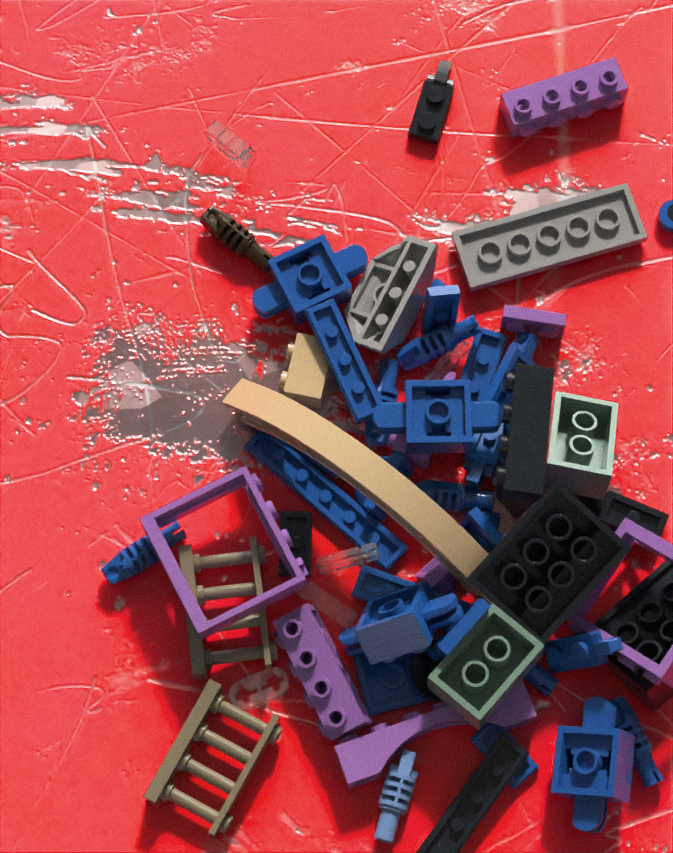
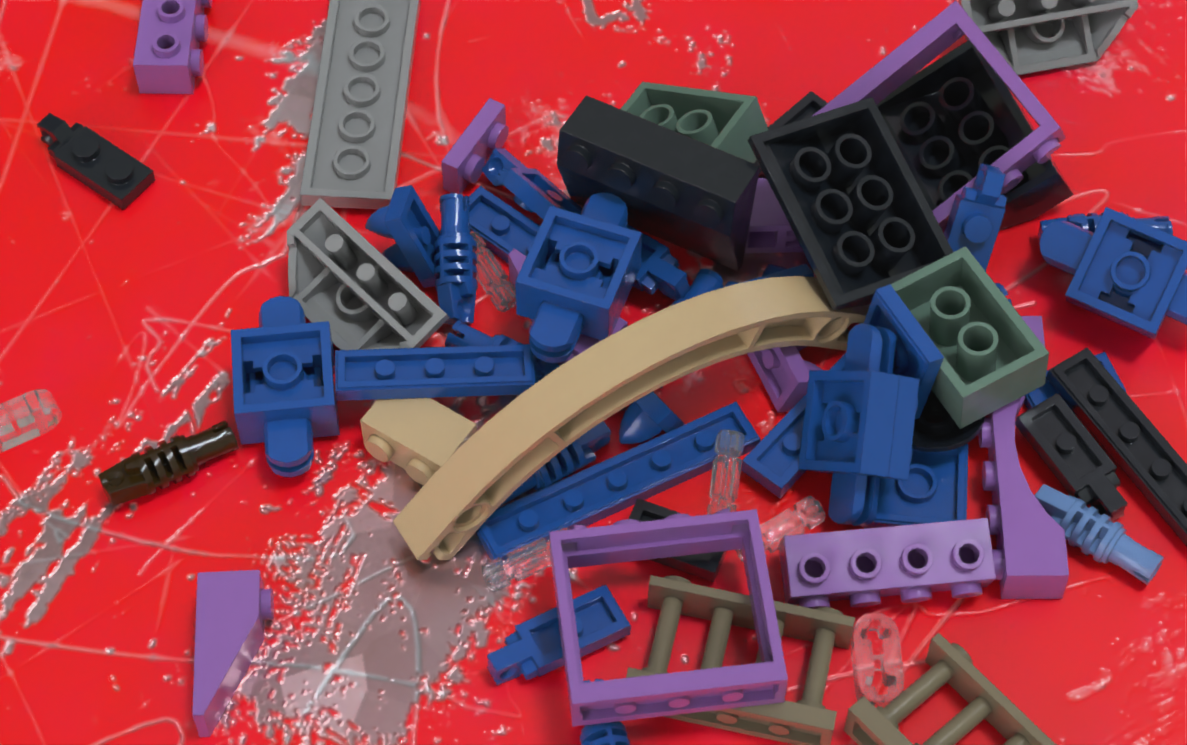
camera: 70 degrees left, 15 degrees down
none -> medium lavender slope [192,570,274,737]
none -> clear axle [482,528,570,591]
none -> blue hinge [487,585,631,685]
none -> black hinge [1015,394,1128,522]

